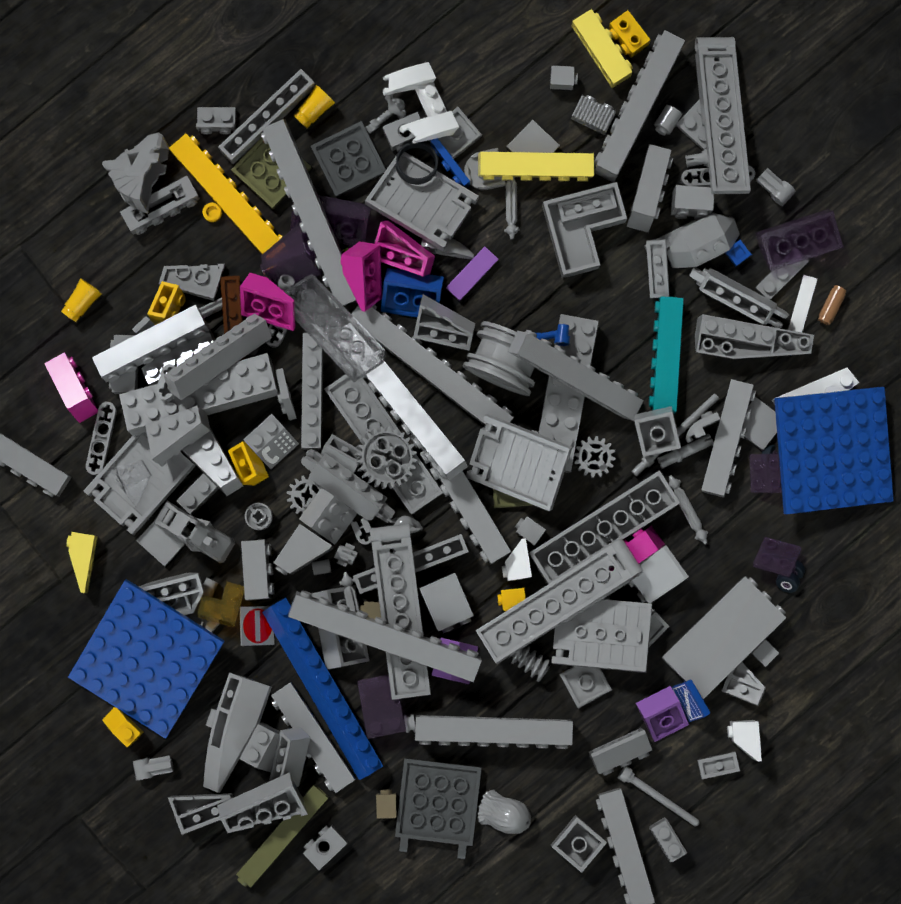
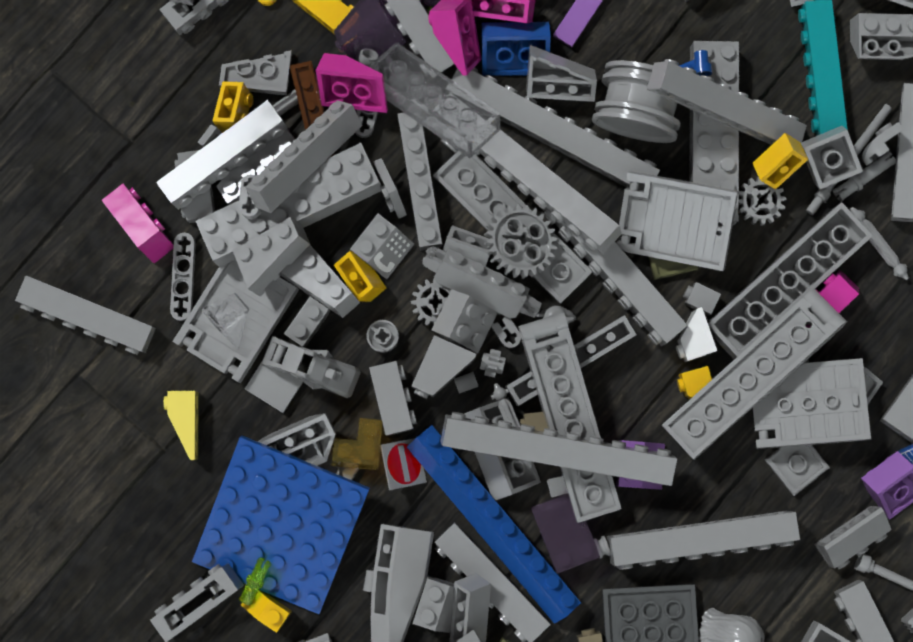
camera: 10 degrees left, 0 degrees up
yellow plant [61,278,102,322] -> none
light grey hinge [203,577,219,599] -> none
light grey slope [419,573,474,633] -> none
light grey piece [509,645,551,682] -> none
light grey slope [628,545,689,603] -> none
none -> light grey brick [150,563,244,642]
none -> clear neon green pin [239,557,272,605]
none -> white sticker [547,476,568,497]
none -> yellow brick [753,133,808,190]

